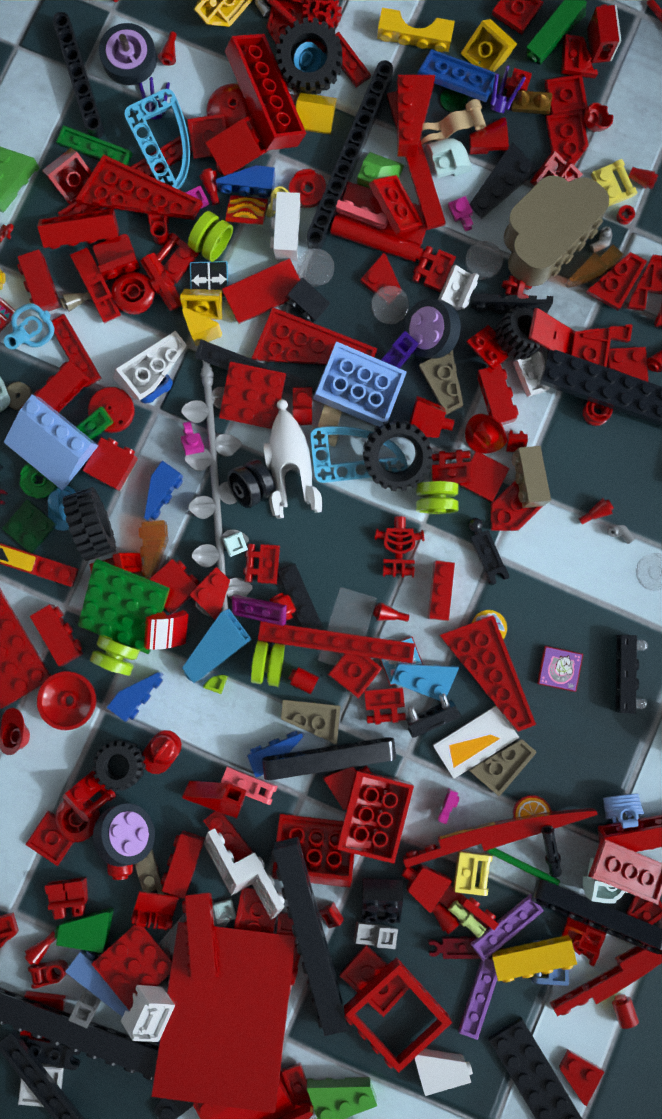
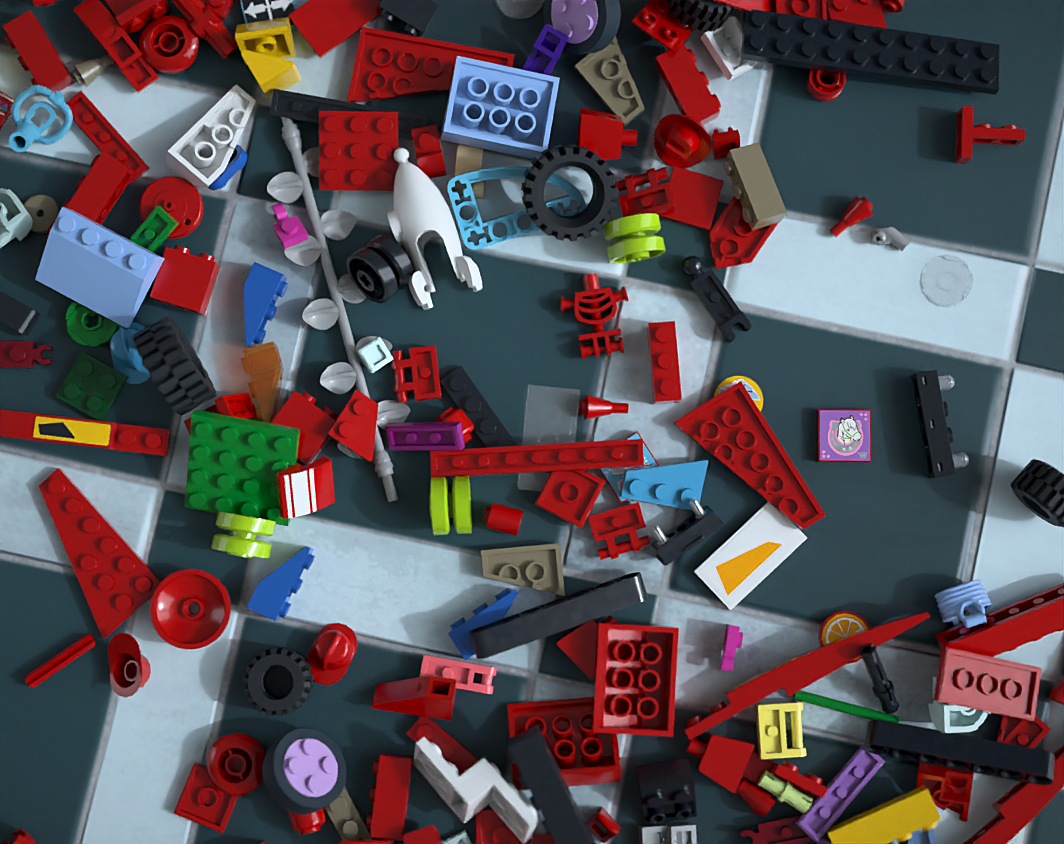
camera: 10 degrees left, 0 degrees up
red brick [30,604,83,666] -> none
red plate [62,771,116,822] -> none
dark azure slope [182,609,252,684] -> none
lime tile [203,675,228,694] -> none
dark tan wing [469,739,537,796] -> none

